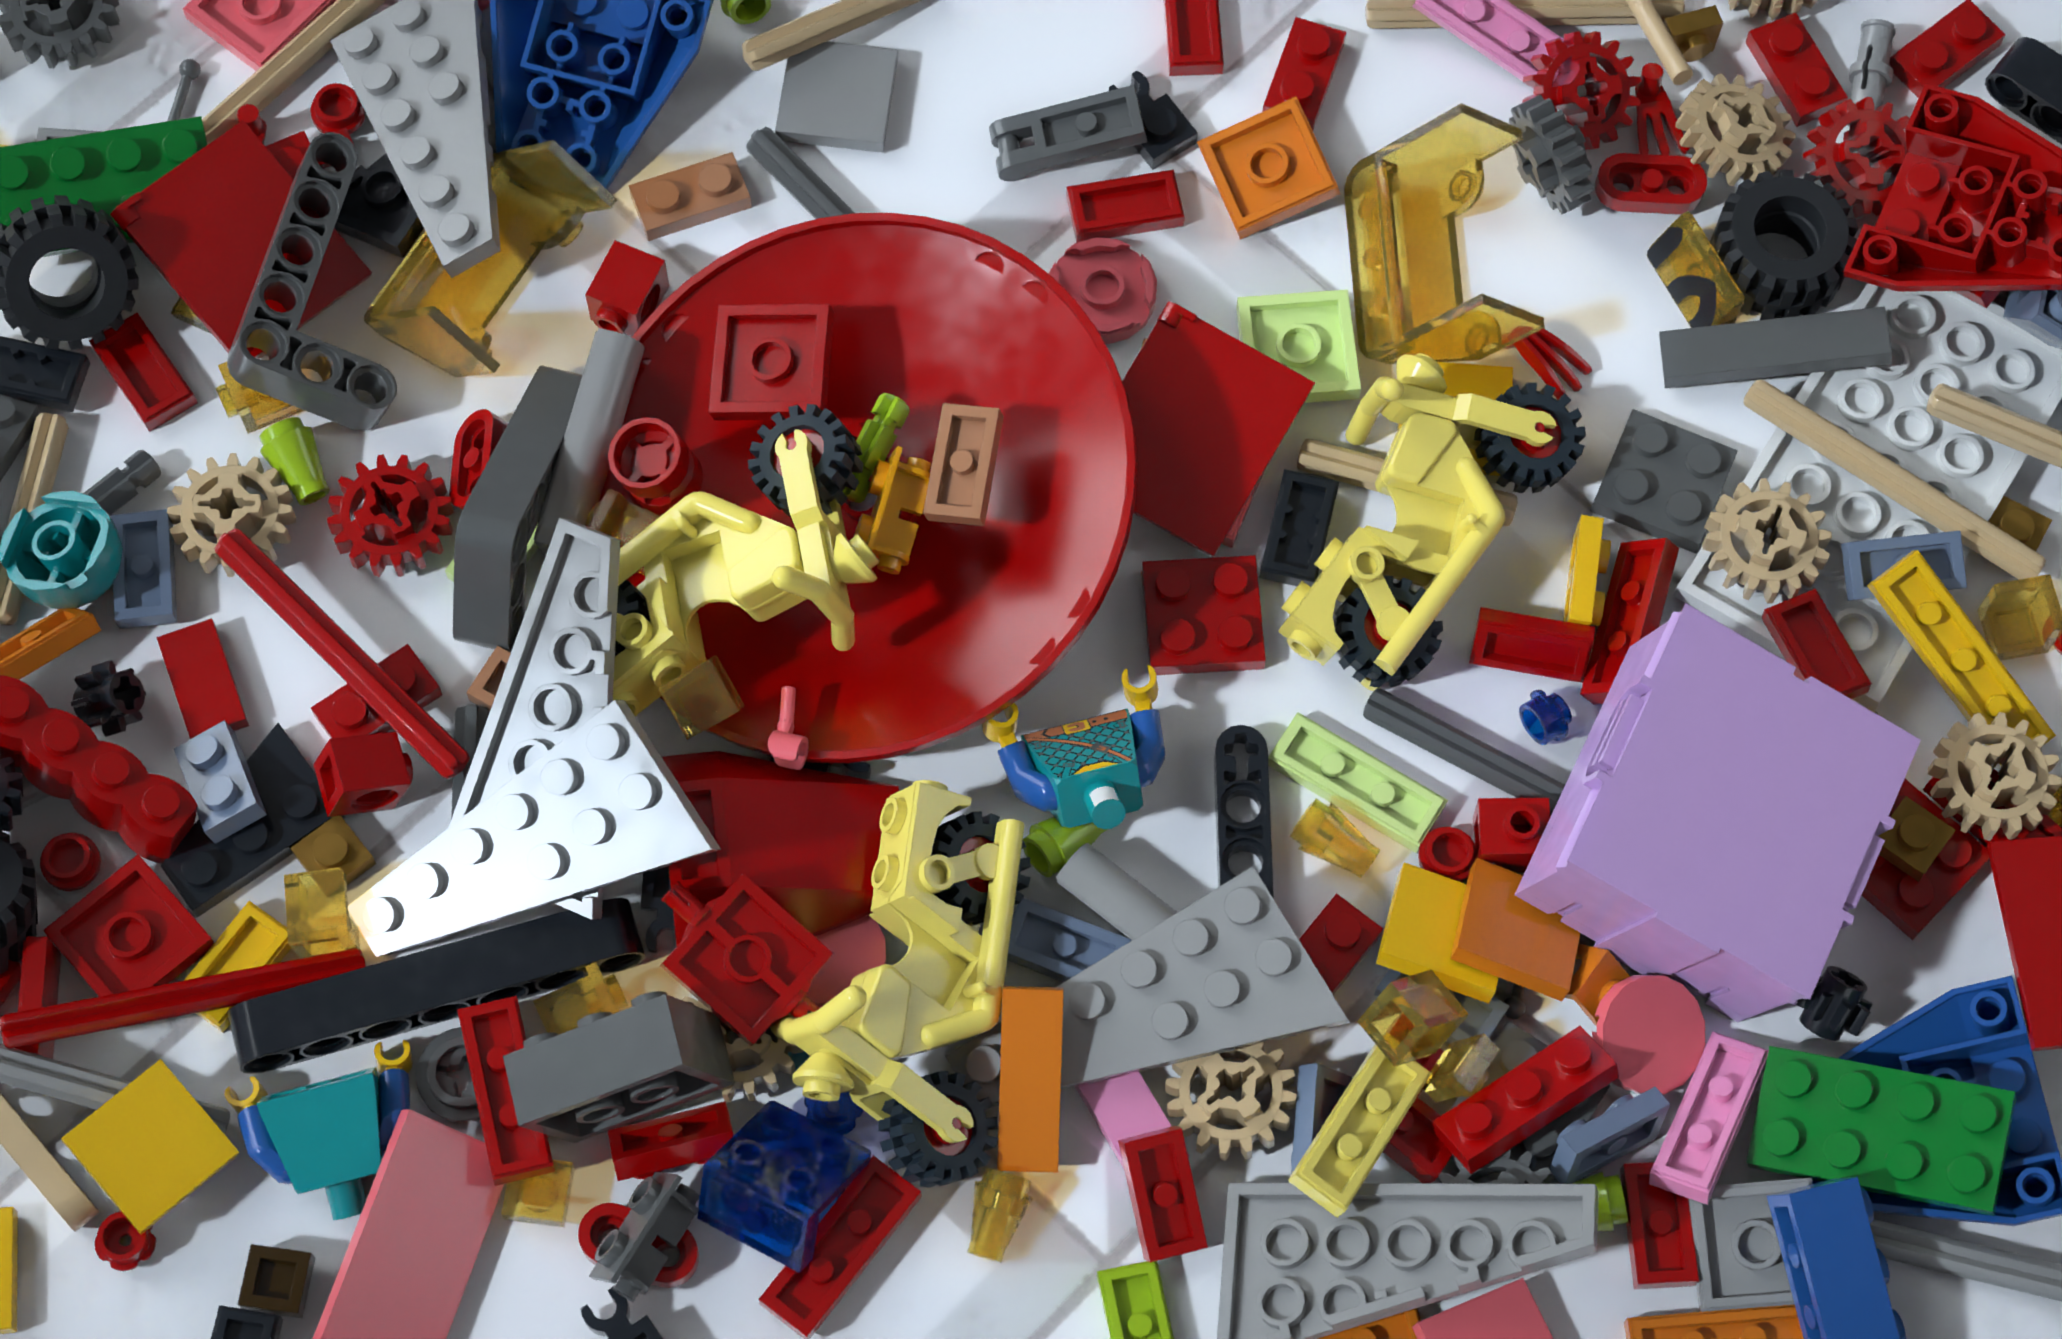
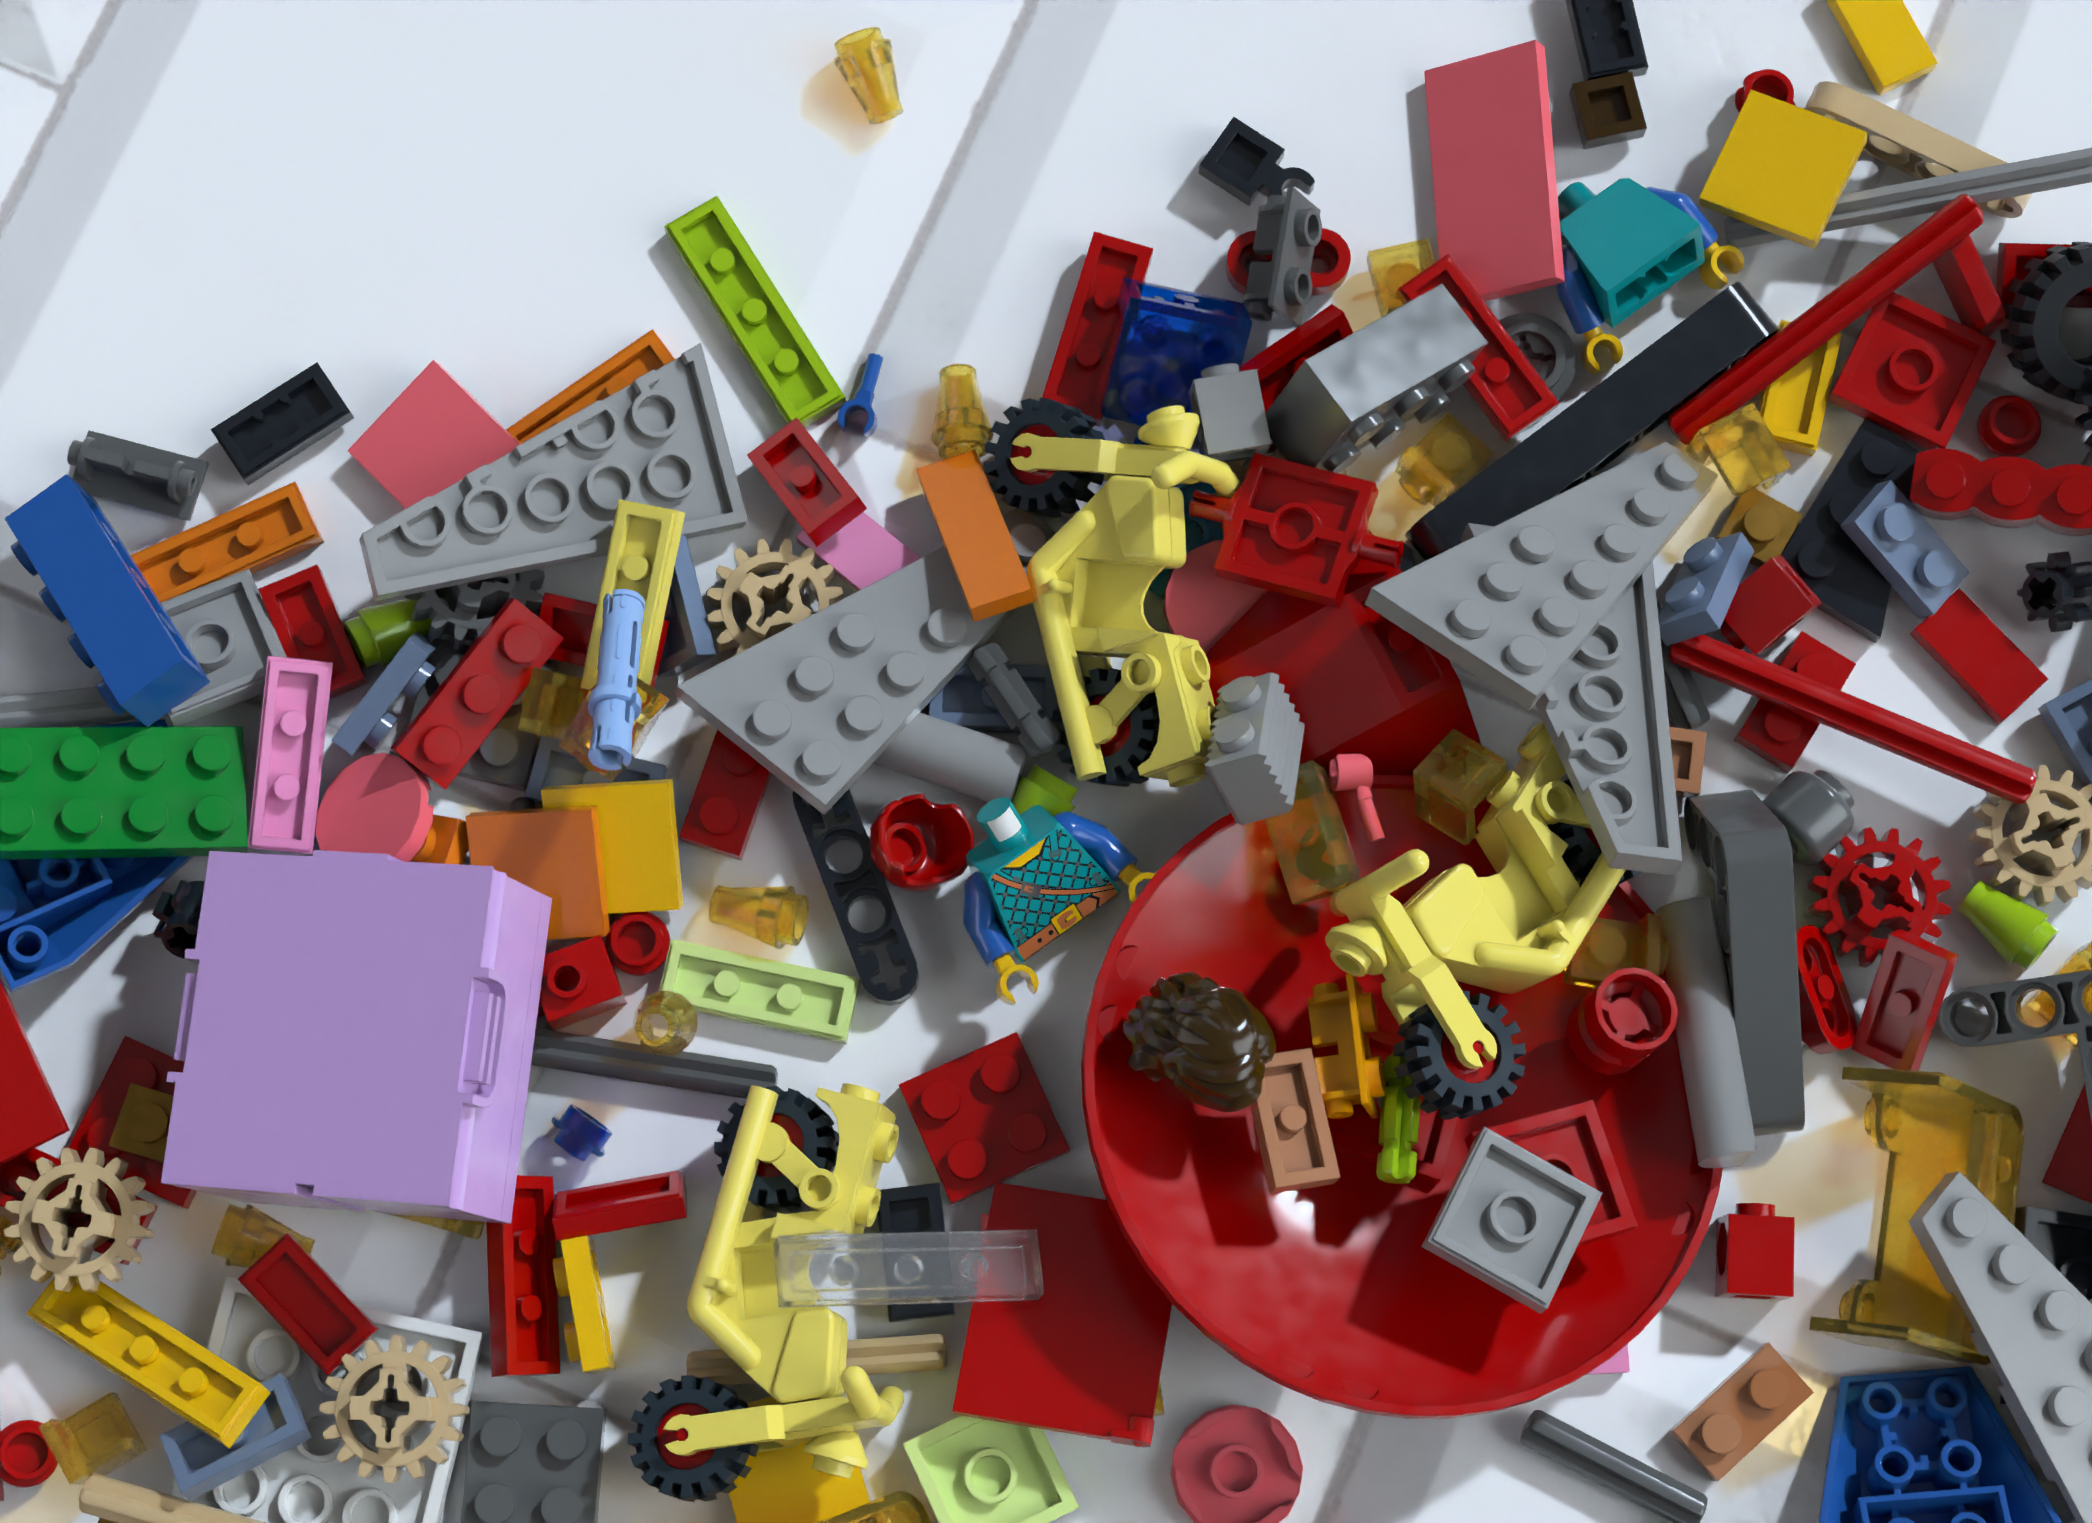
camera: 160 degrees right, 10 degrees up
none -> light blue pin [588,589,645,770]
none -> clear yellow cone [633,991,698,1055]
none -> clear tile [773,1229,1044,1308]
none -> blue hand [838,353,883,437]
none -> red hair [870,793,974,892]
none -> dark grey axle [967,643,1061,758]
none -> dark brown hair [1122,972,1276,1113]
none -> light grey brick [1188,363,1271,463]
none -> light grey brick [1204,672,1305,825]
none -> clear yellow slope [1265,760,1361,905]
none -> light grey tile [1421,1126,1602,1314]
none -> sand blue plate [1658,532,1754,646]
none -> dark grey head [1762,769,1854,865]
none -> red plate [1851,929,1959,1076]

